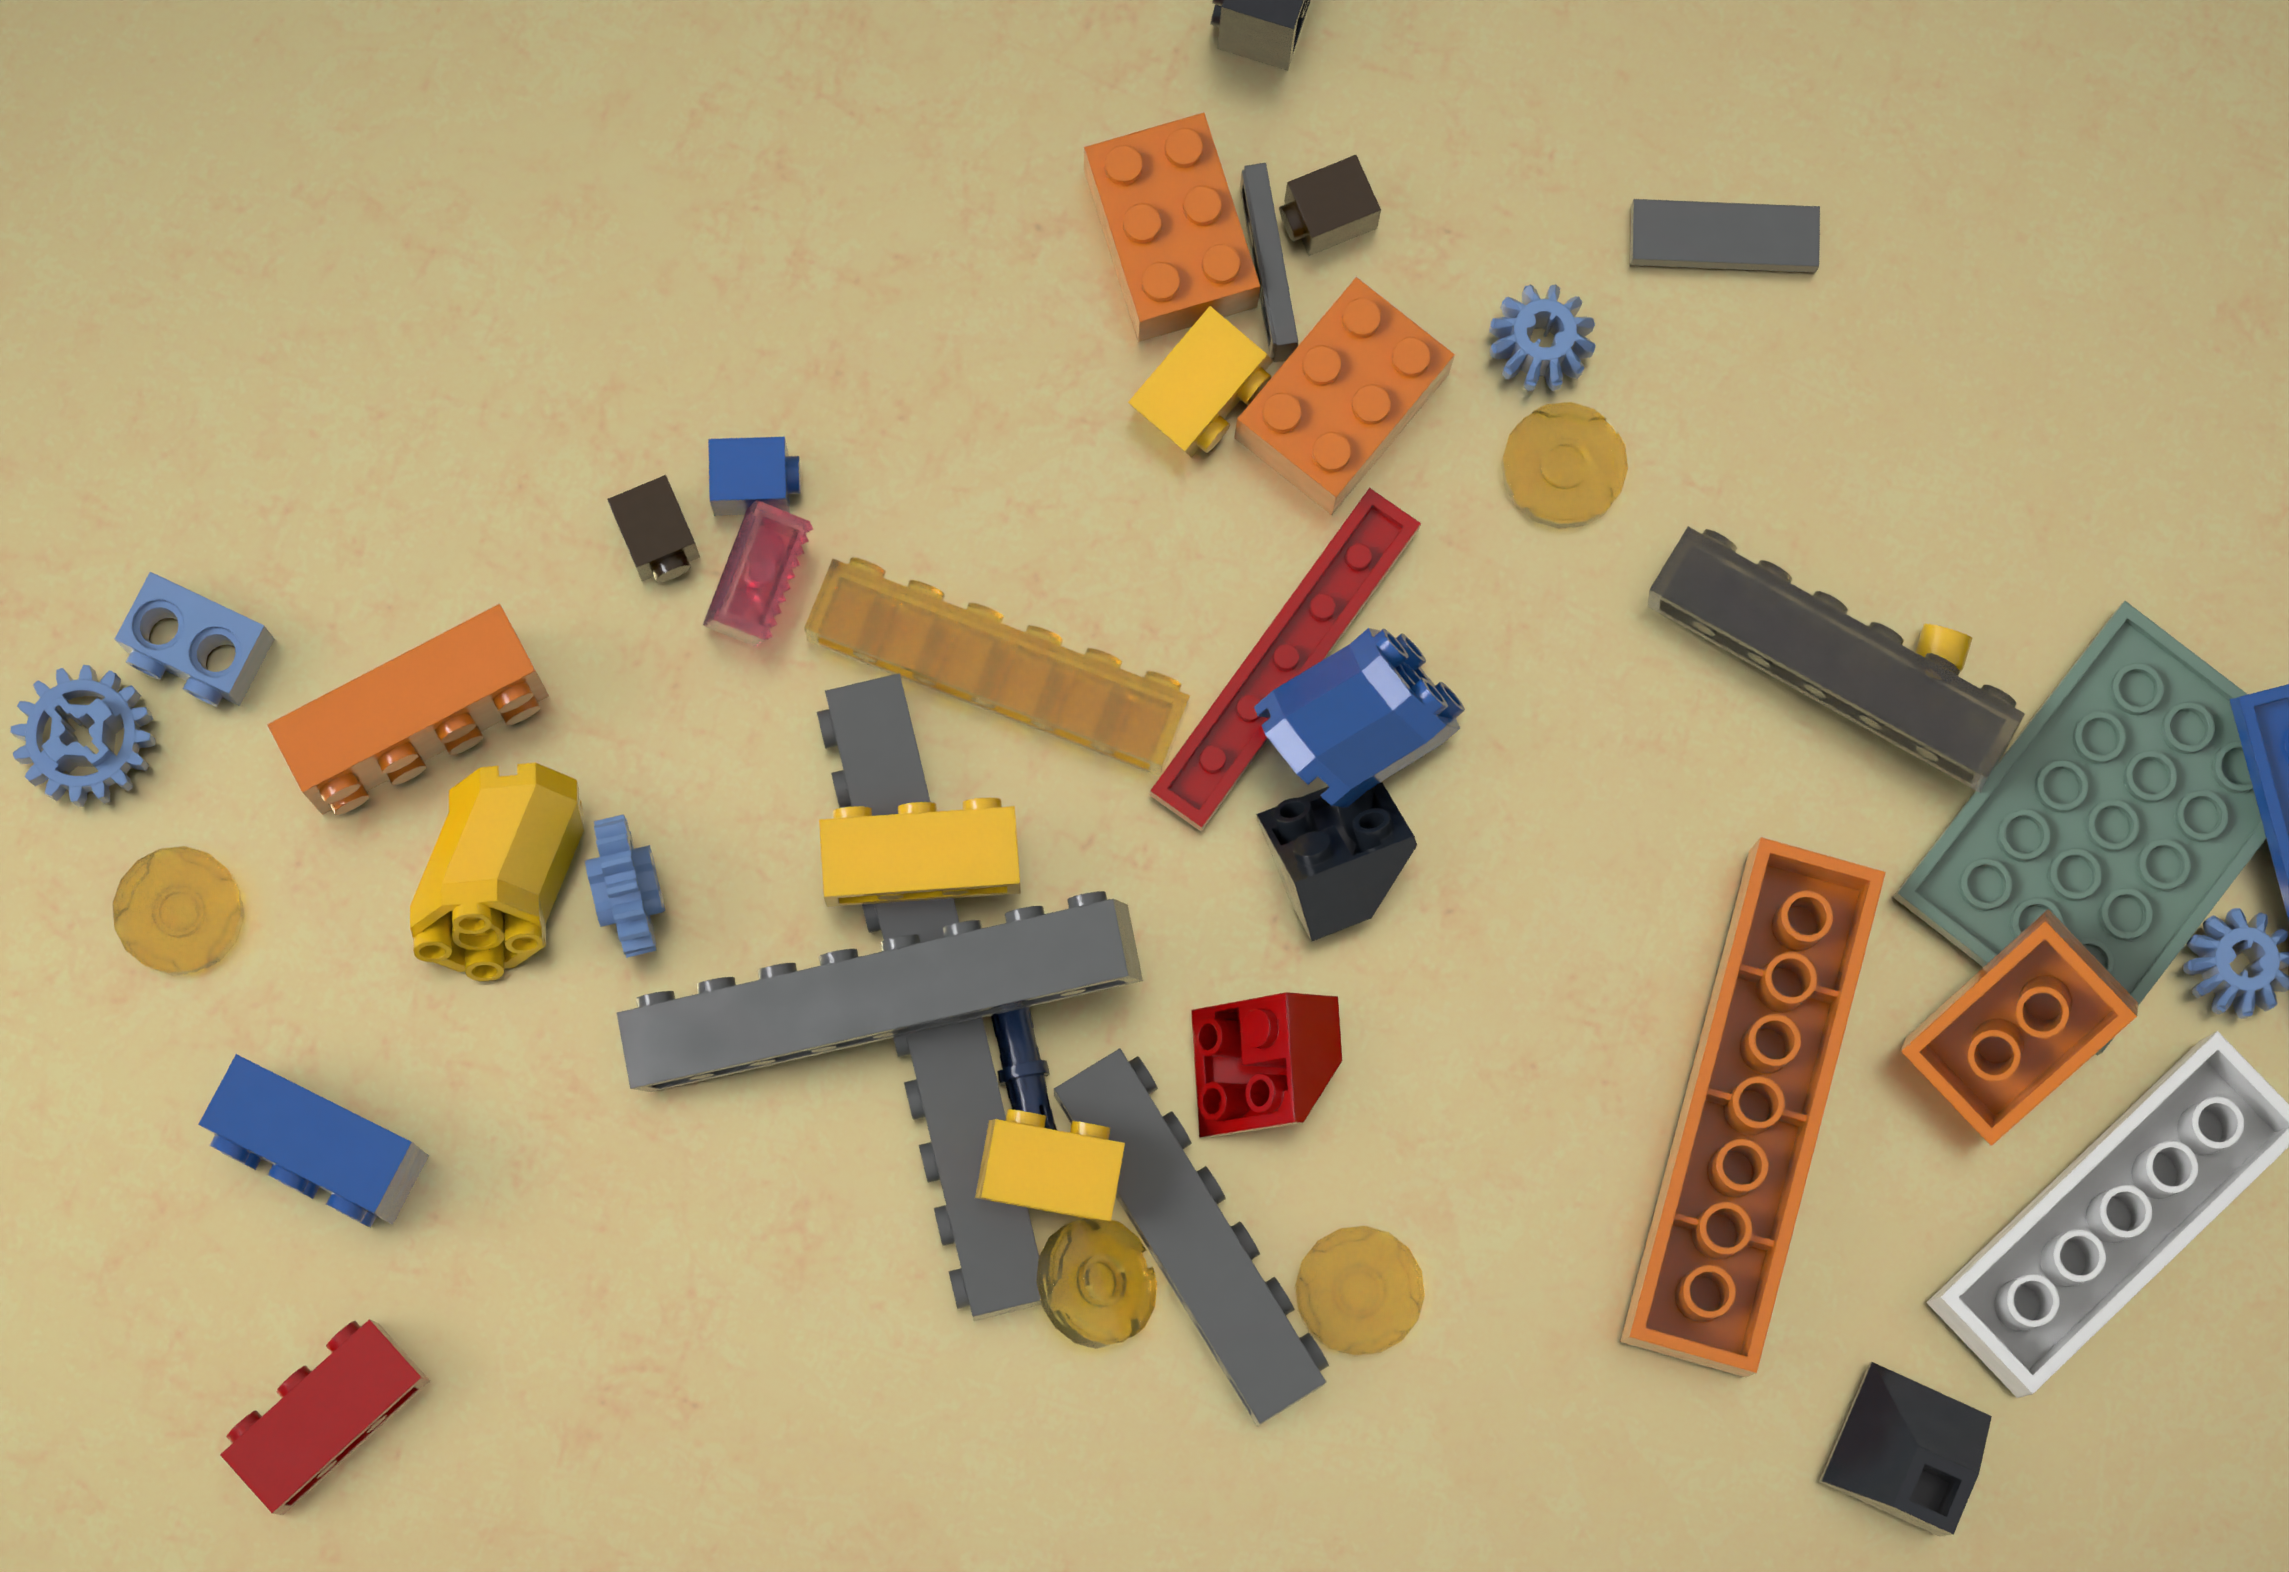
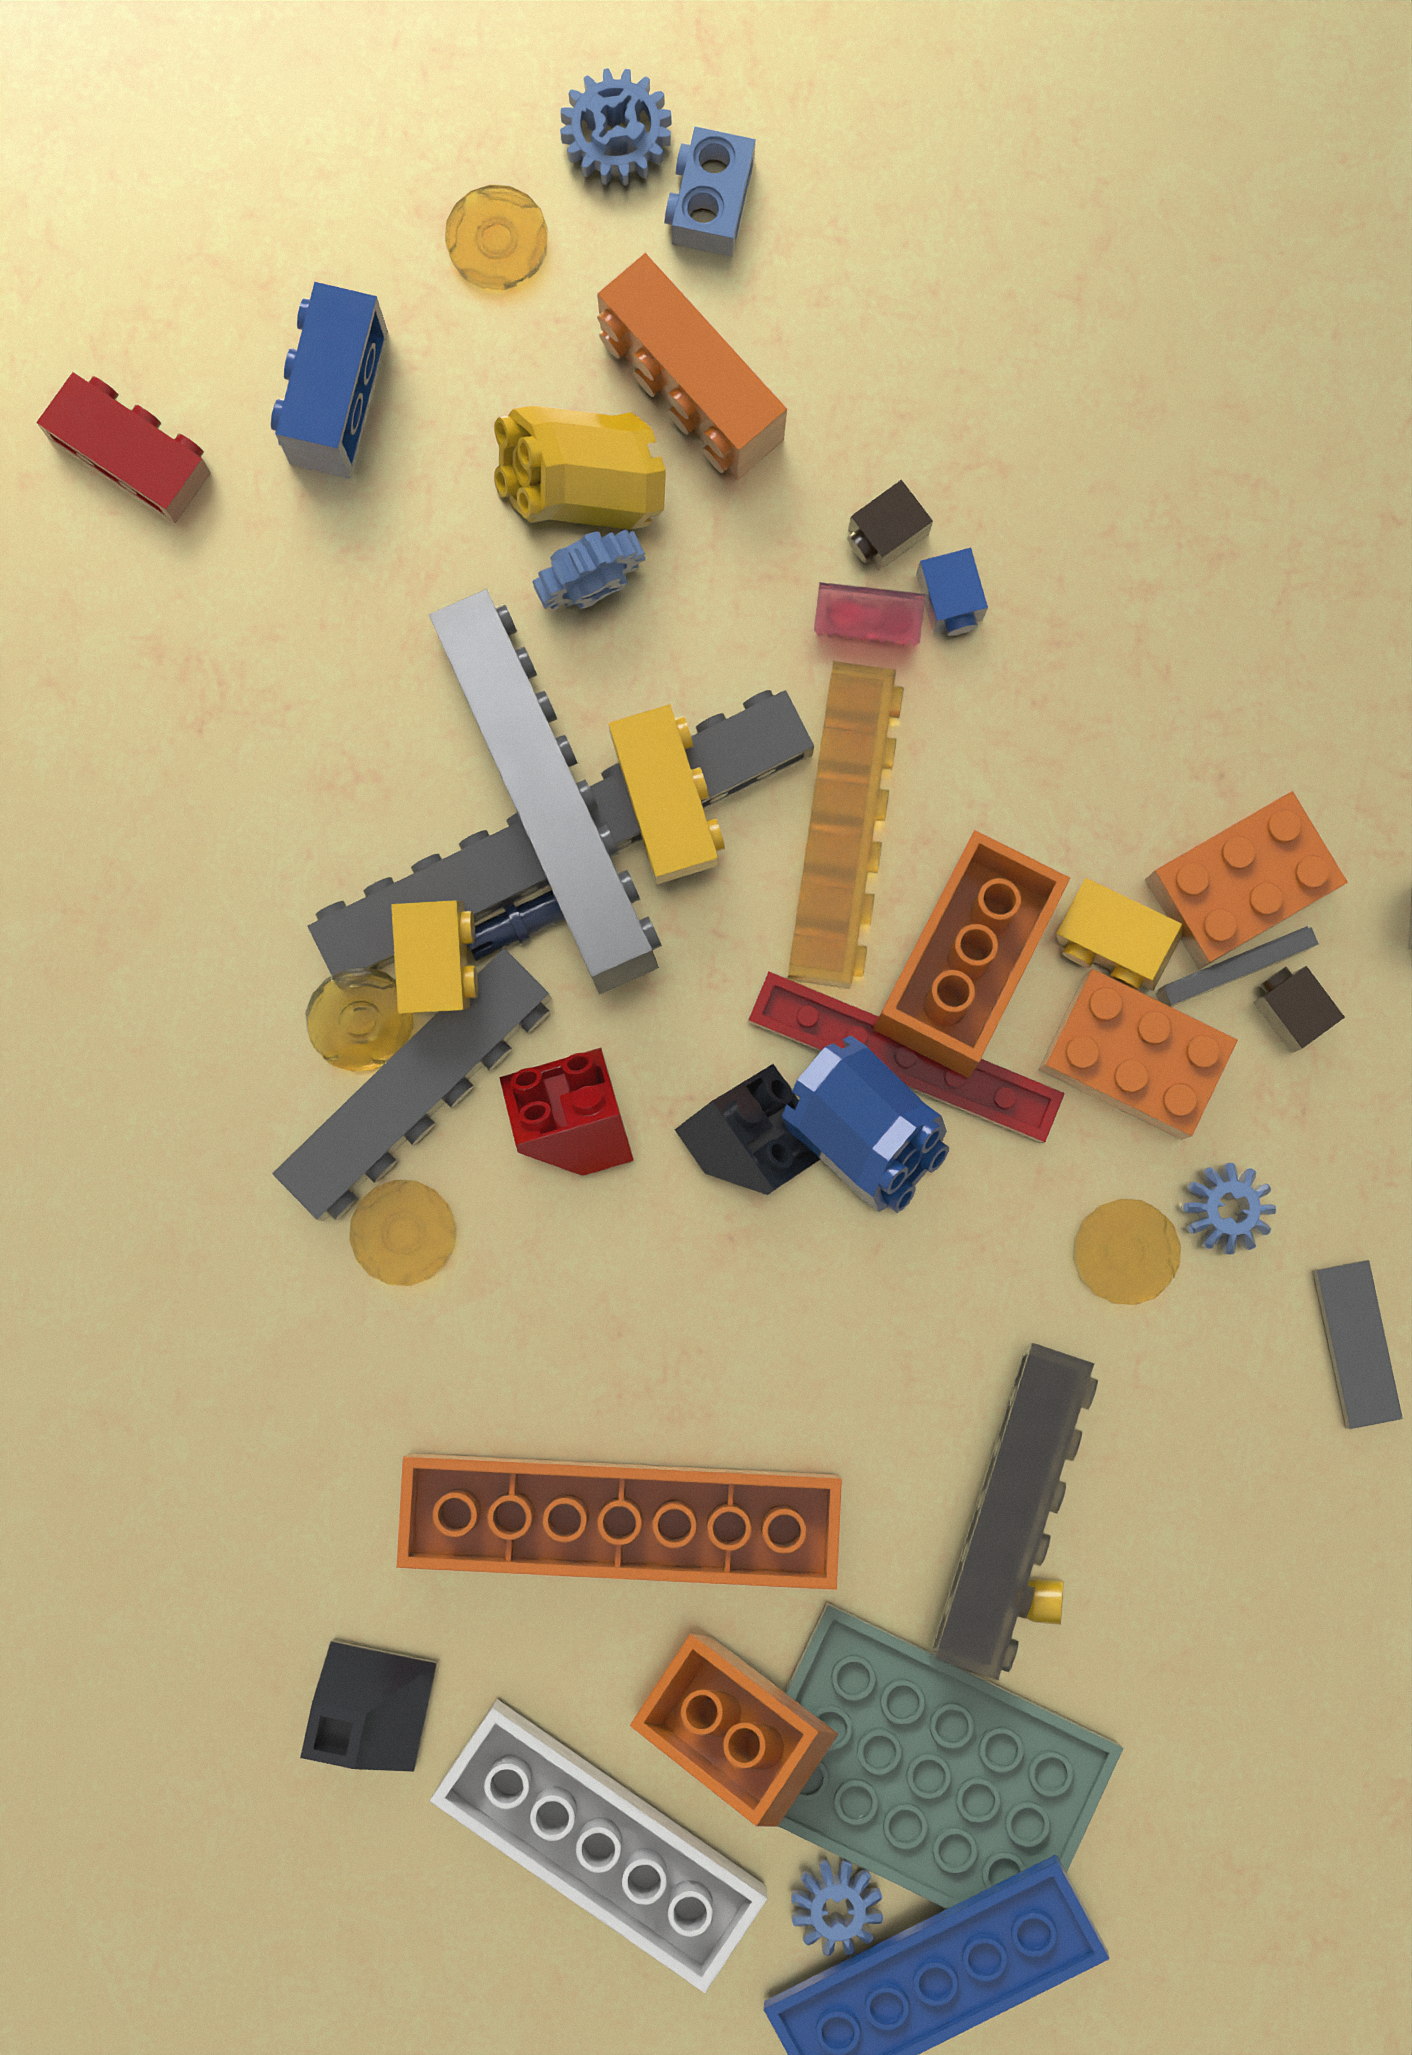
camera: 80 degrees right, 5 degrees up
none -> orange brick [873,830,1070,1078]

